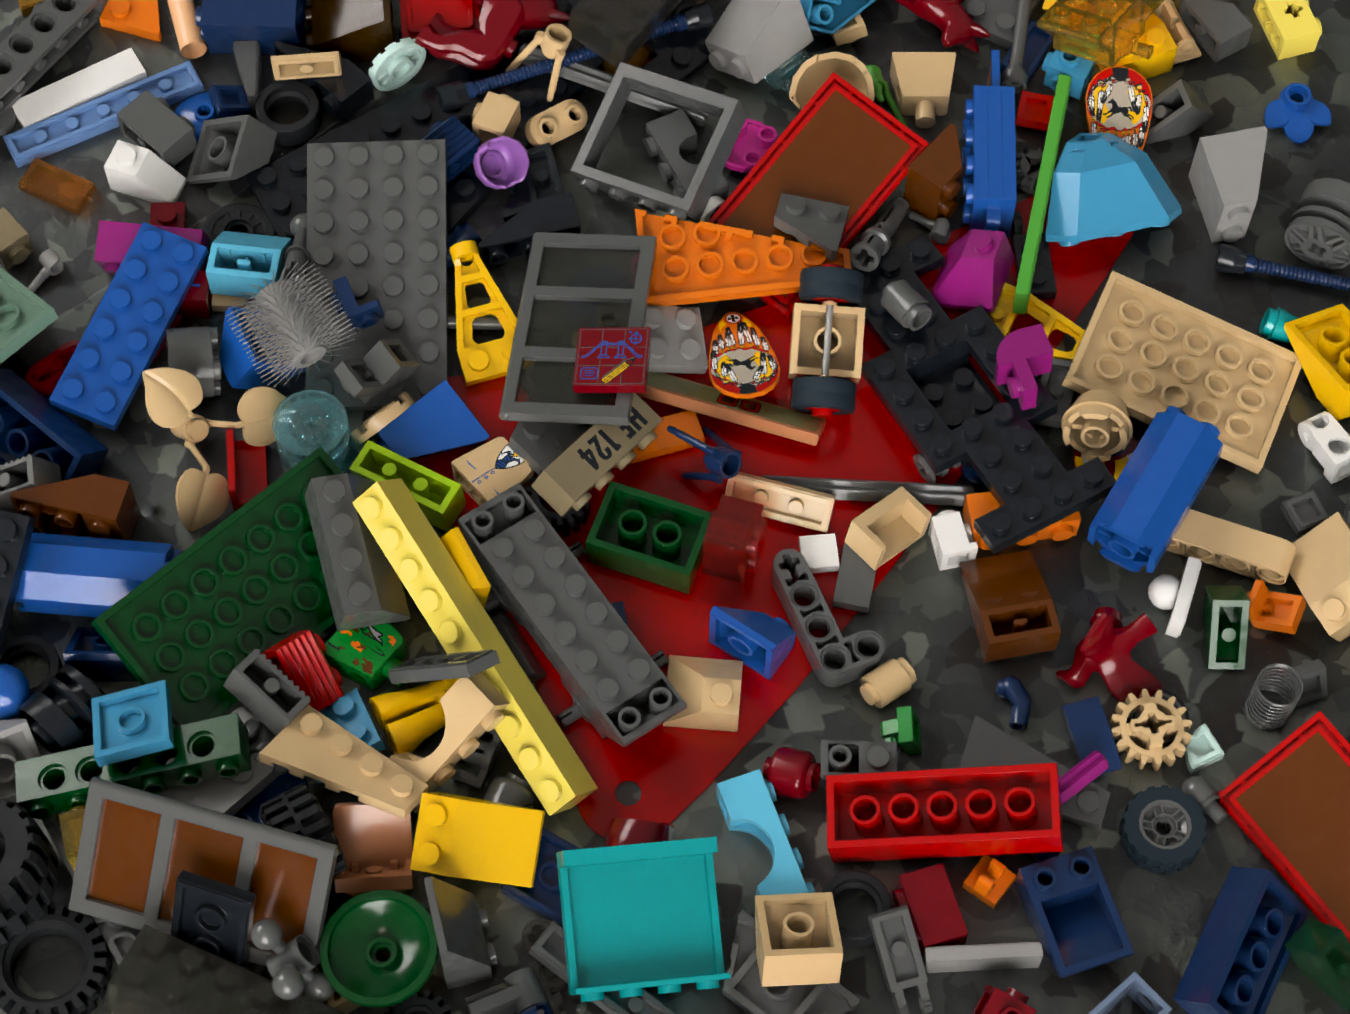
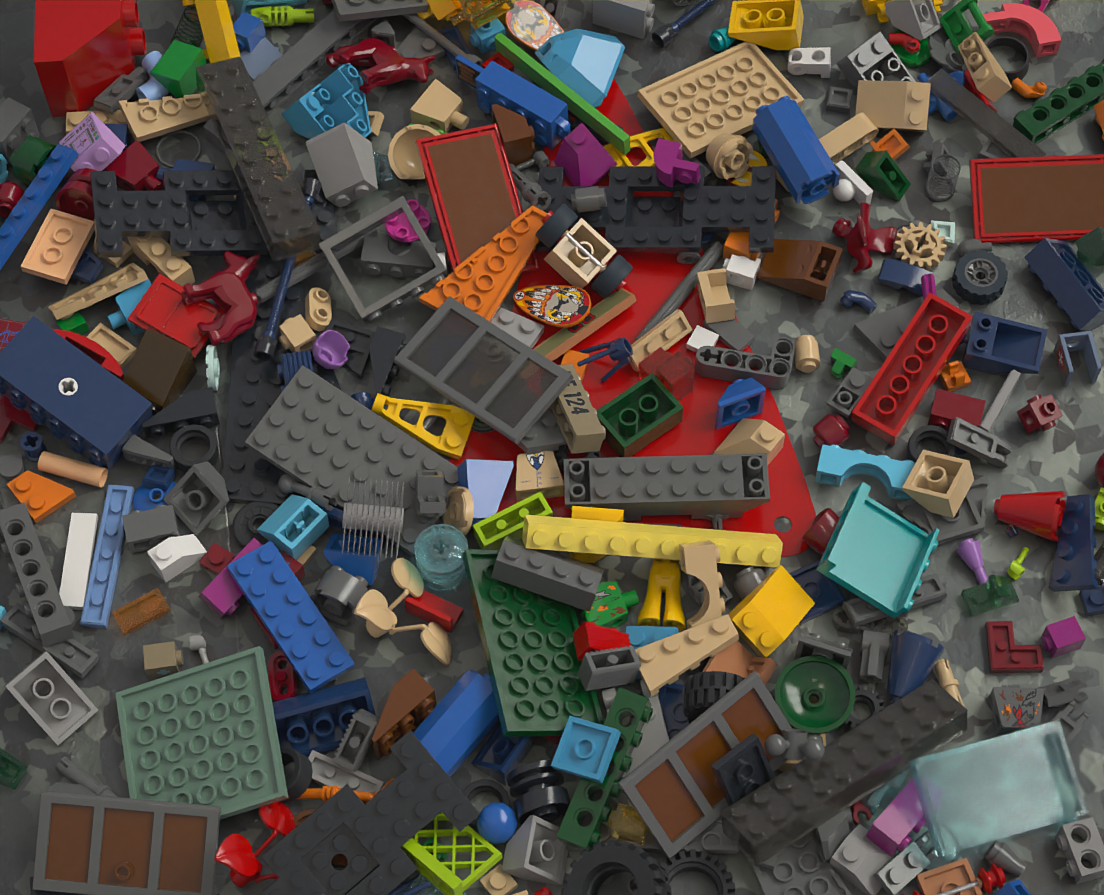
camera: 55 degrees left, 0 degrees up
tan slope [271,51,342,80] -> none
dark blue bracket [331,276,385,329] -> none
dark grey tile [387,649,501,684] -> none
tan plant [506,23,572,102] -> none
dark red tile [573,327,652,393] -> none
dark grey wing [774,193,850,261] -> none

